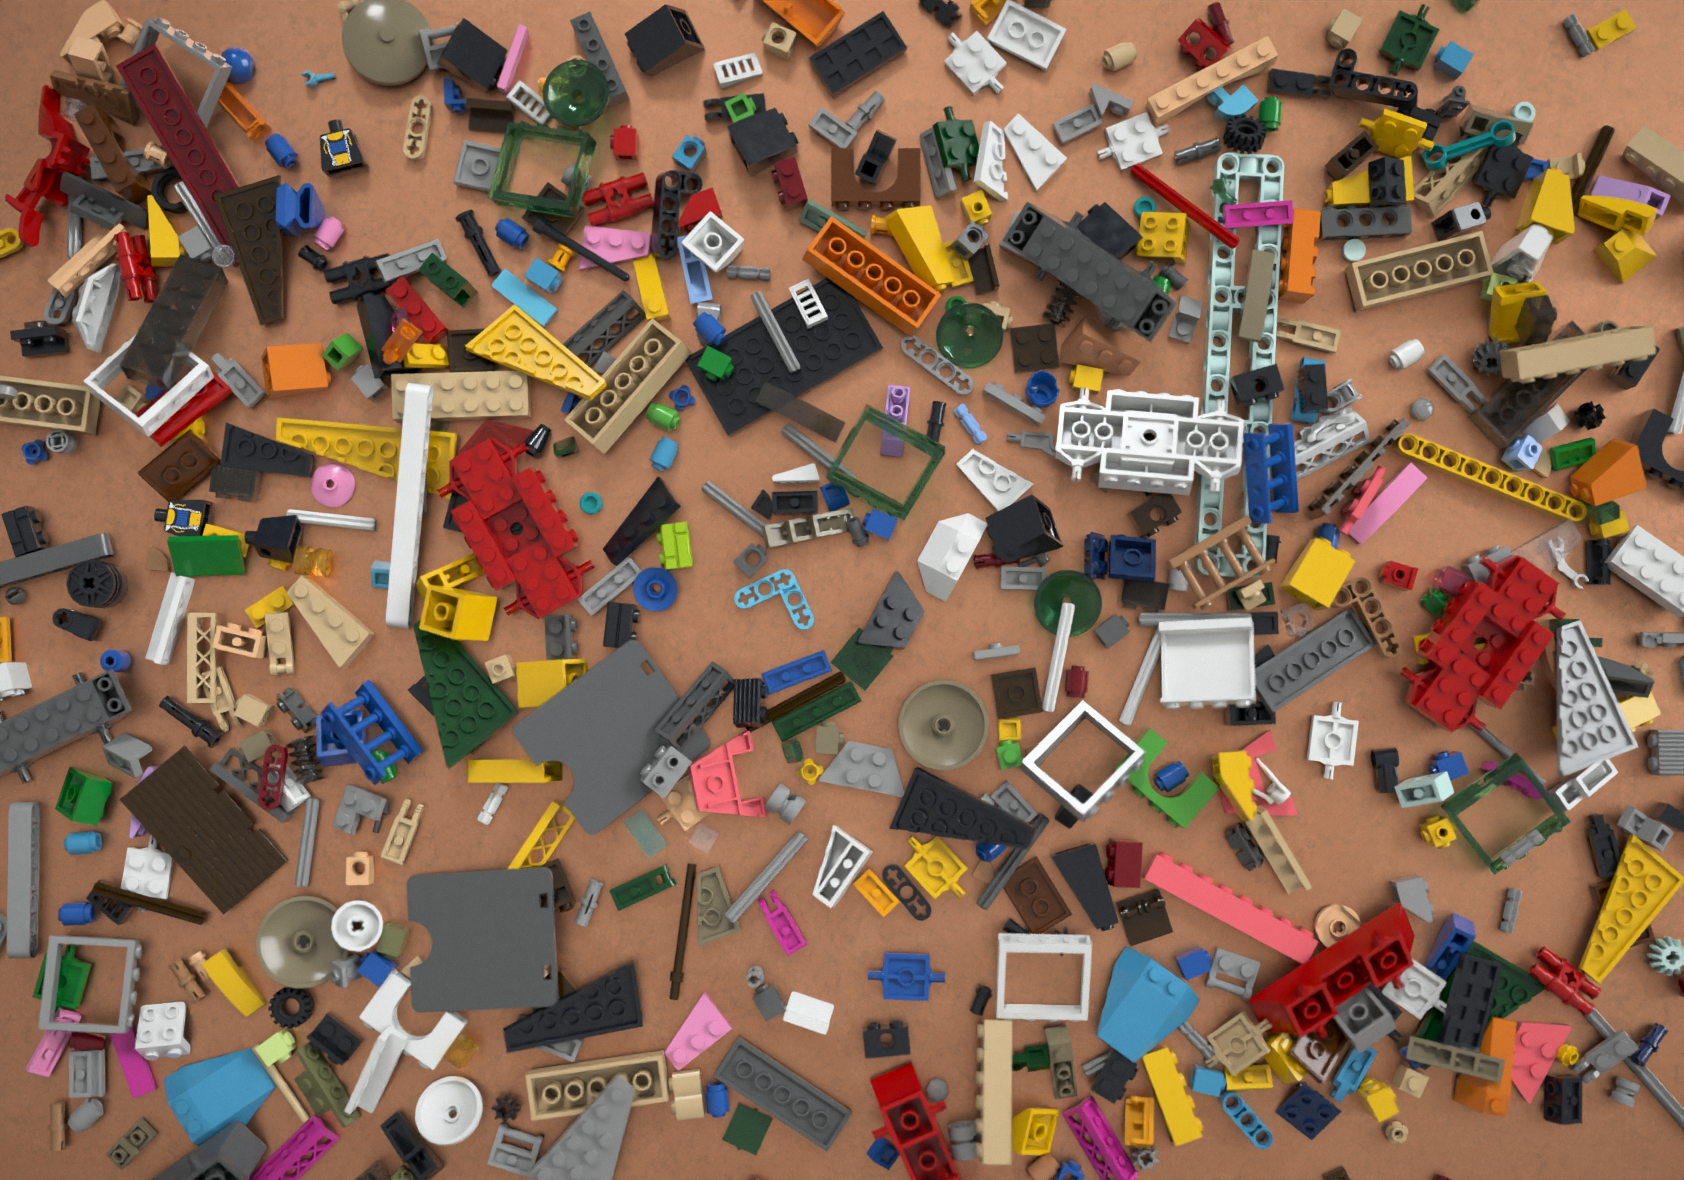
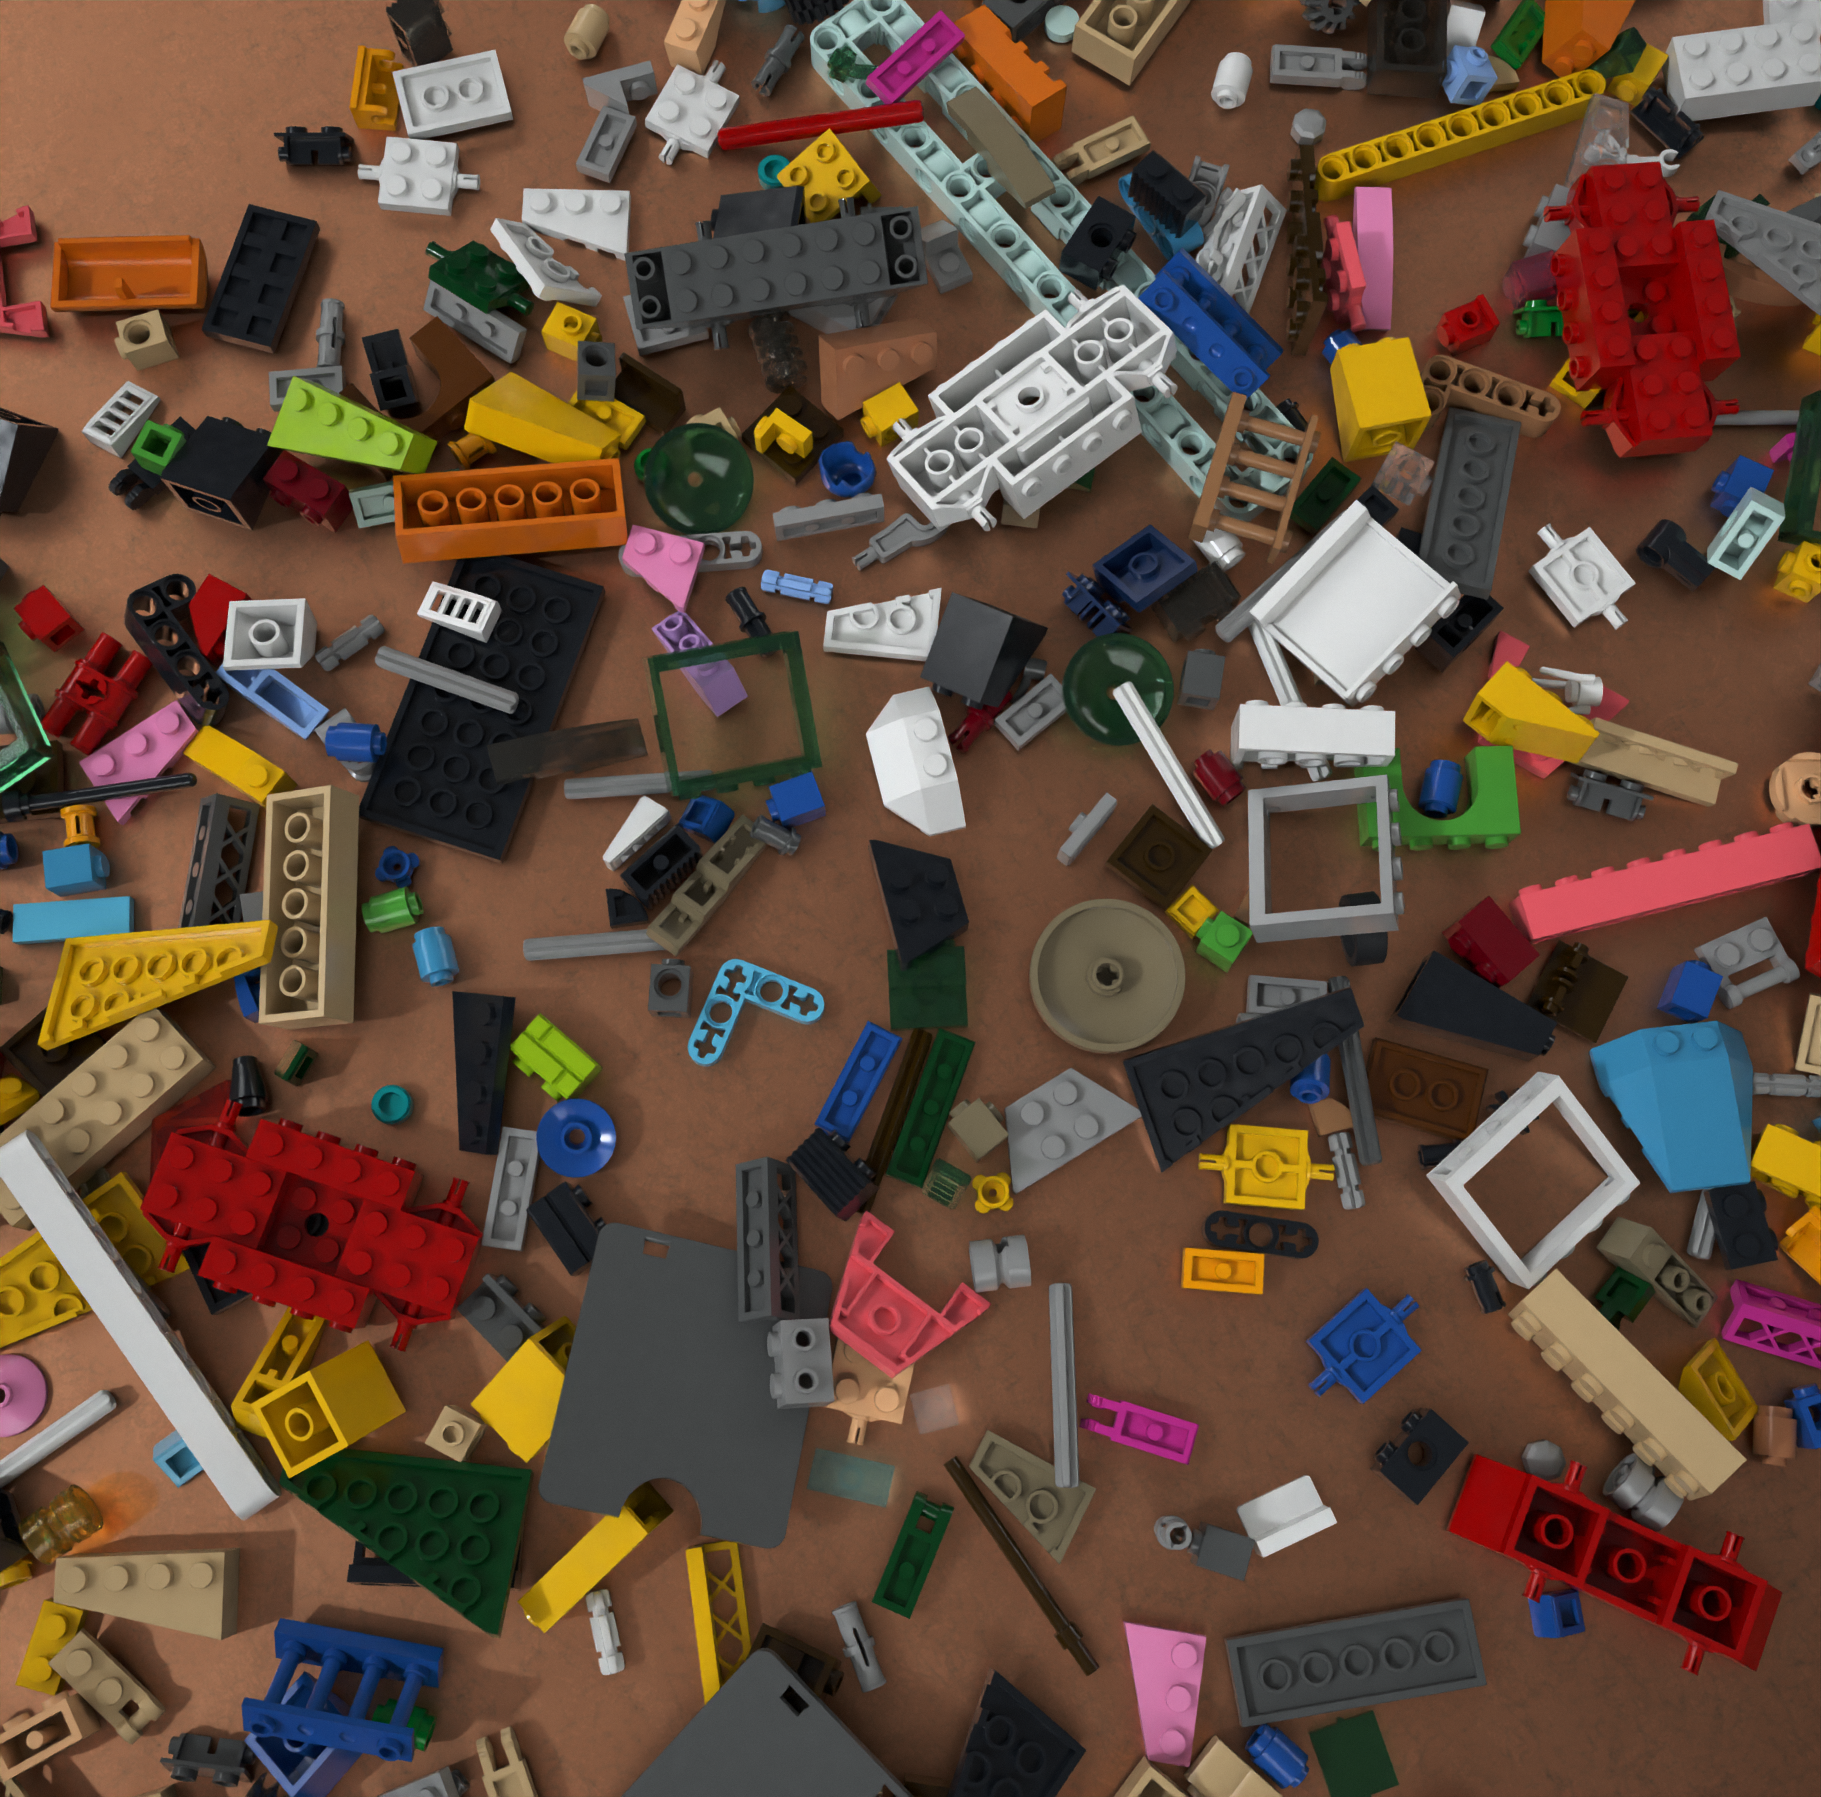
camera: 50 degrees left, 10 degrees down
dark azure brick [672,135,707,173] -> none
green brick [697,346,734,382] -> none
white wedge [812,825,873,908] -> none
dark brown brick [1127,493,1182,538] -> none
tan bracket [1235,579,1266,611] -> none
none -> lime wedge [267,376,437,474]
none -> bright pink wing [622,524,705,613]
none -> yellow bracket [754,408,813,459]
none -> white wedge [1230,700,1395,769]
none -> light grey axle [1328,1132,1366,1210]

